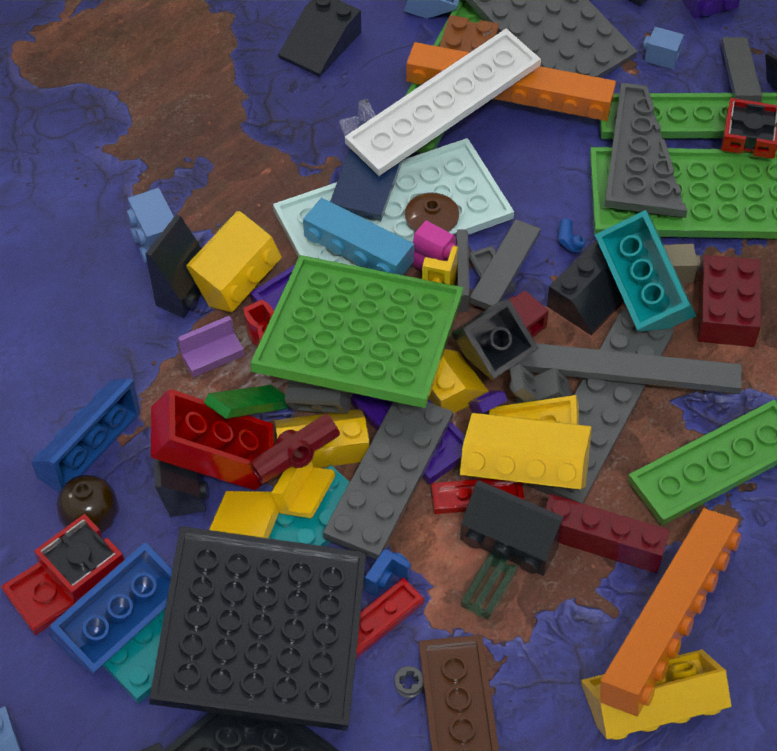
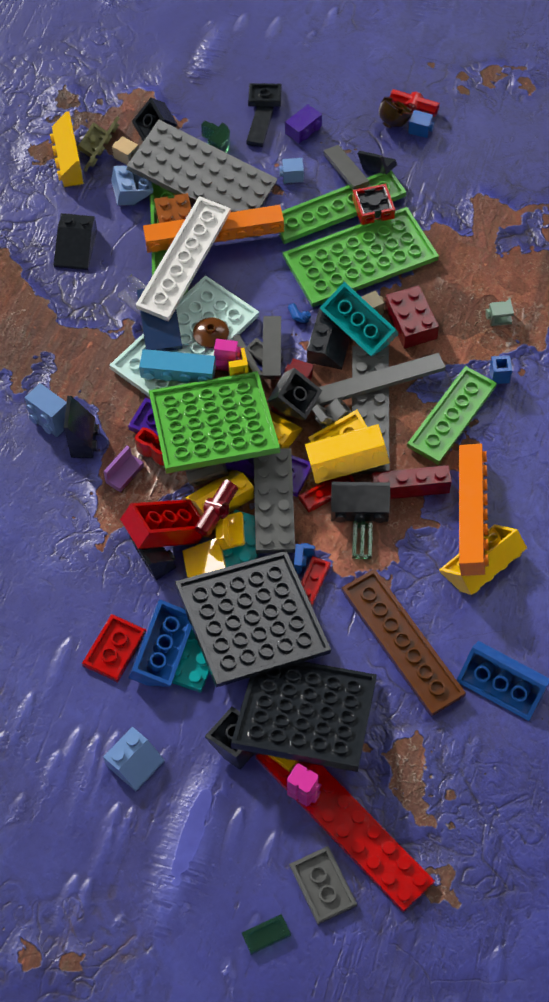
camera: 25 degrees left, 5 degrees up
blue slope [31,378,141,492] -> none
piece [34,513,124,603] -> none
dark brown cylinder [56,475,119,533] -> none
yellow slope [186,211,282,312] -> none
green tile [204,385,289,419] -> none
dark grey bush [395,666,423,698] -> none
dark purple tile [468,390,508,413] -> none
dark grey wing [604,83,687,218] -> none

